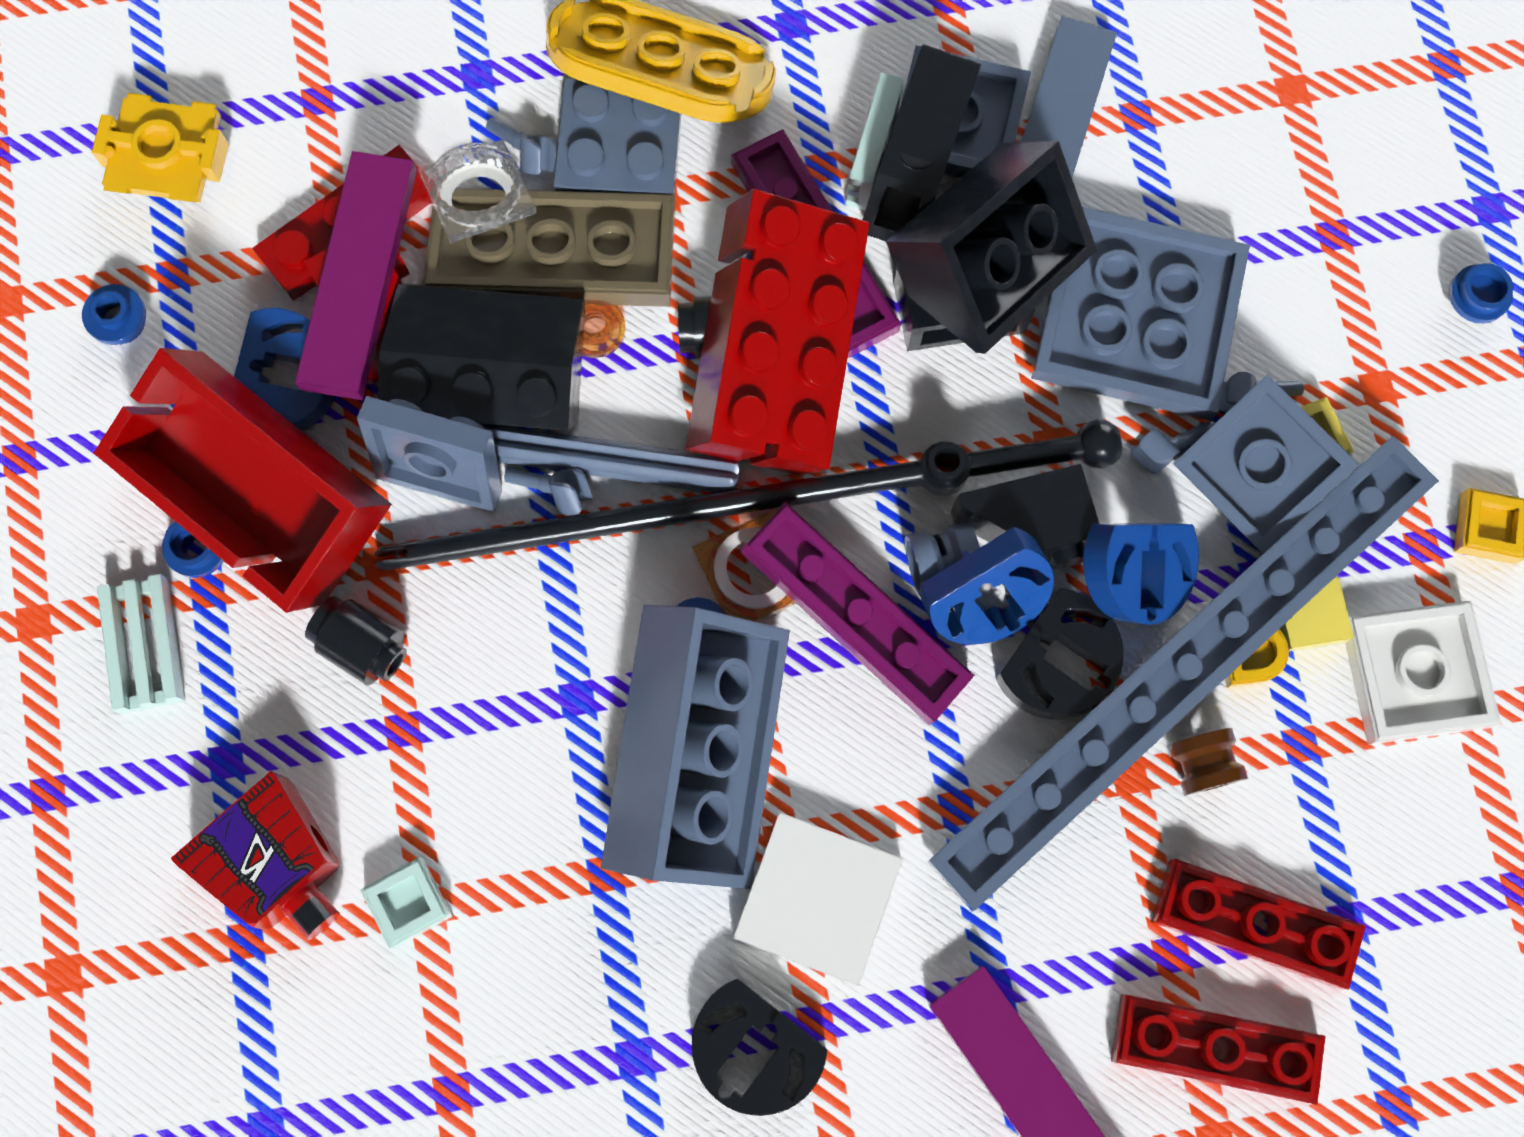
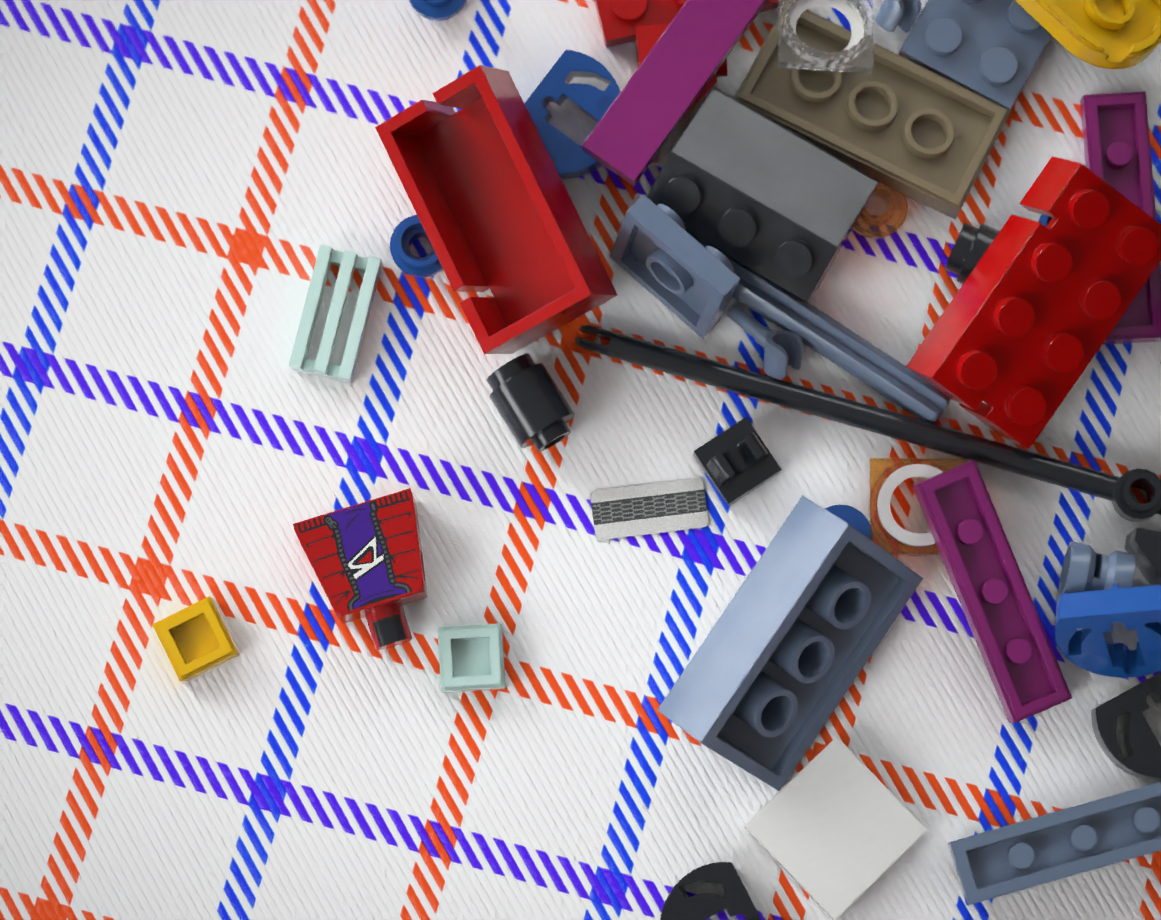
camera: 30 degrees right, 5 degrees up
none -> yellow tile [152,596,240,683]
none -> clear sticker [590,477,709,540]
none -> black tile [693,417,782,507]

